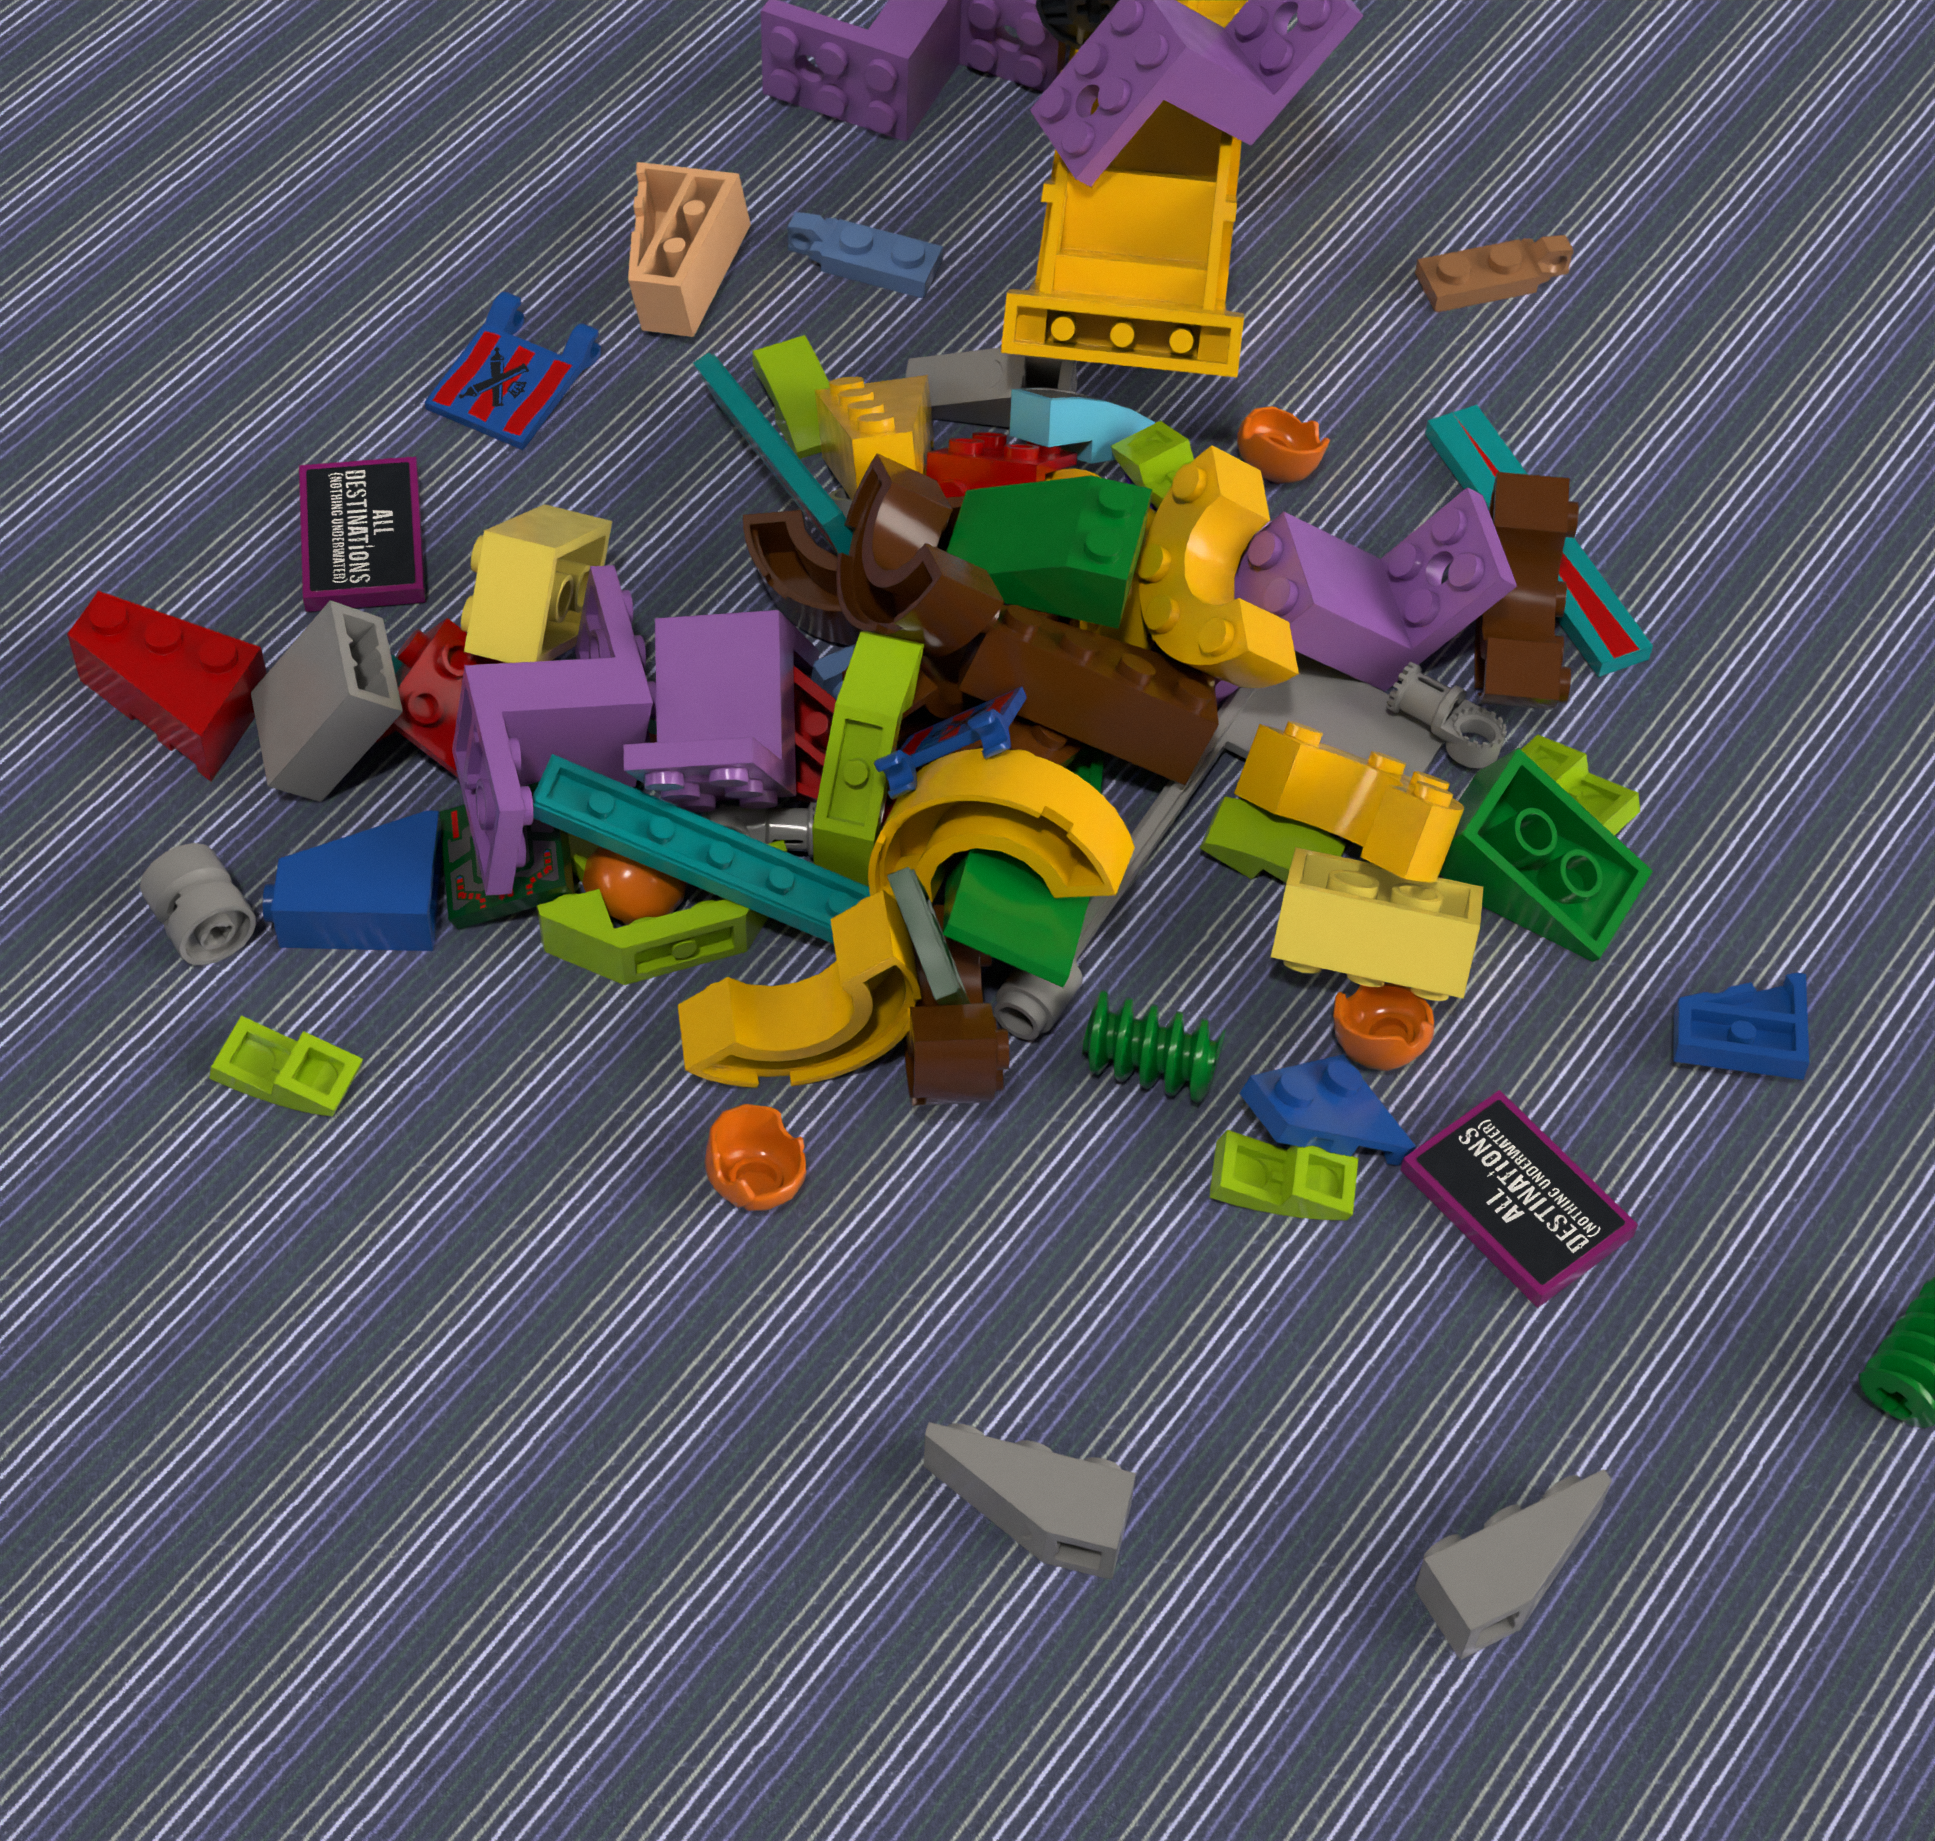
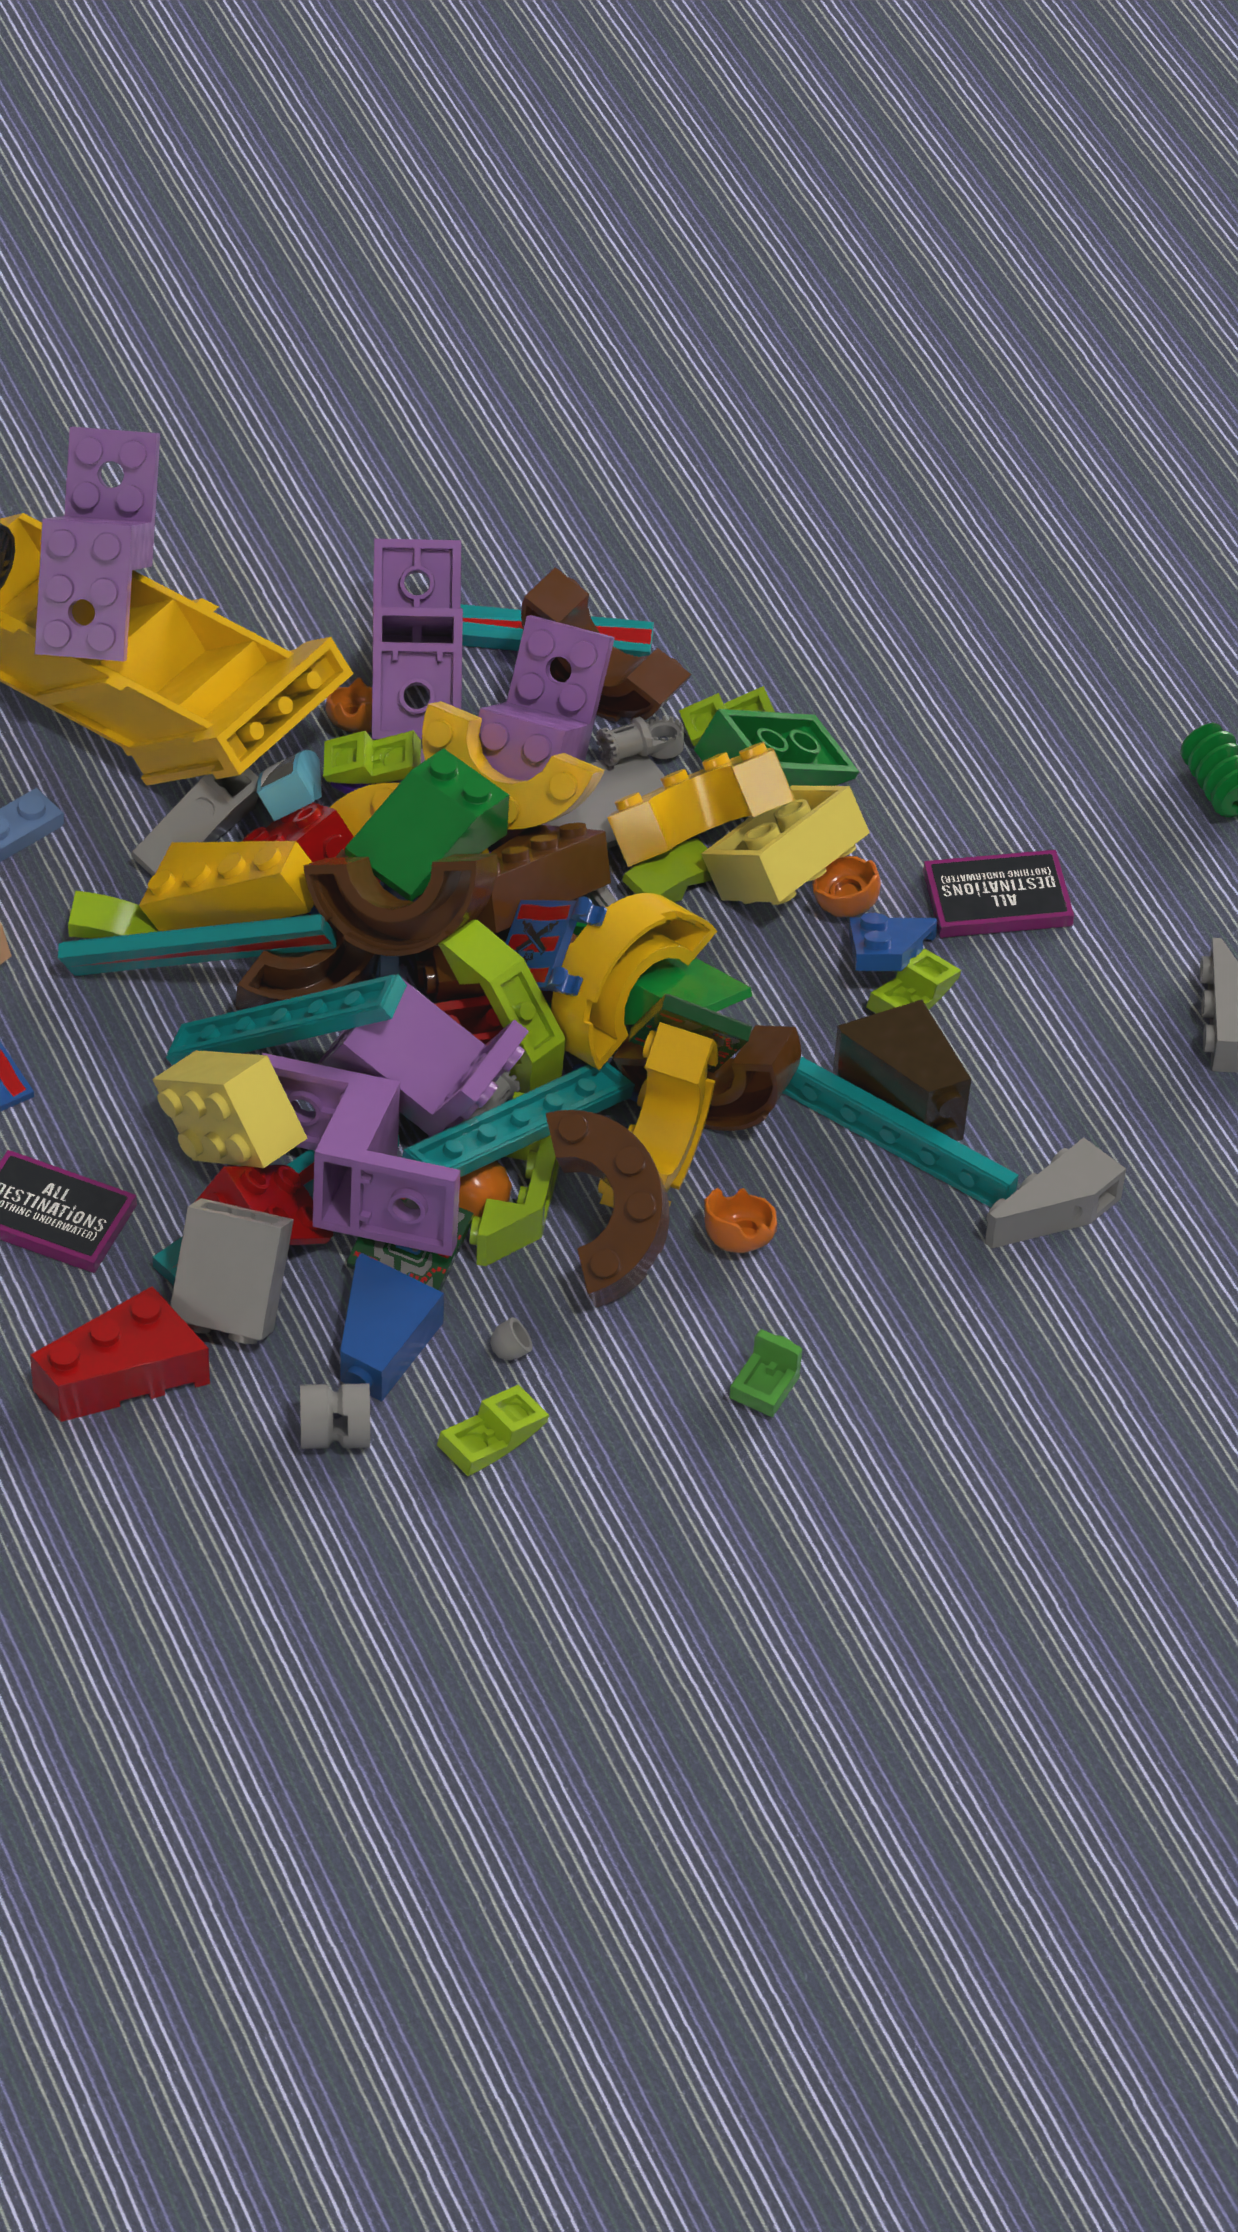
camera: 60 degrees left, 5 degrees down
green piece [1082,990,1226,1103] -> none
medium nougat hinge [1415,235,1574,312] -> none
blue wing [1673,972,1809,1080] -> none
none -> teal tile [166,974,407,1066]
none -> medium lavender bracket [372,538,463,743]
none -> light grey hinge [490,1317,533,1360]
none -> reddish brown brick [545,1110,670,1308]
none -> bright green bracket [729,1329,802,1418]
none -> teal tile [783,1056,1019,1207]
none -> dark brown slope [833,1000,971,1141]

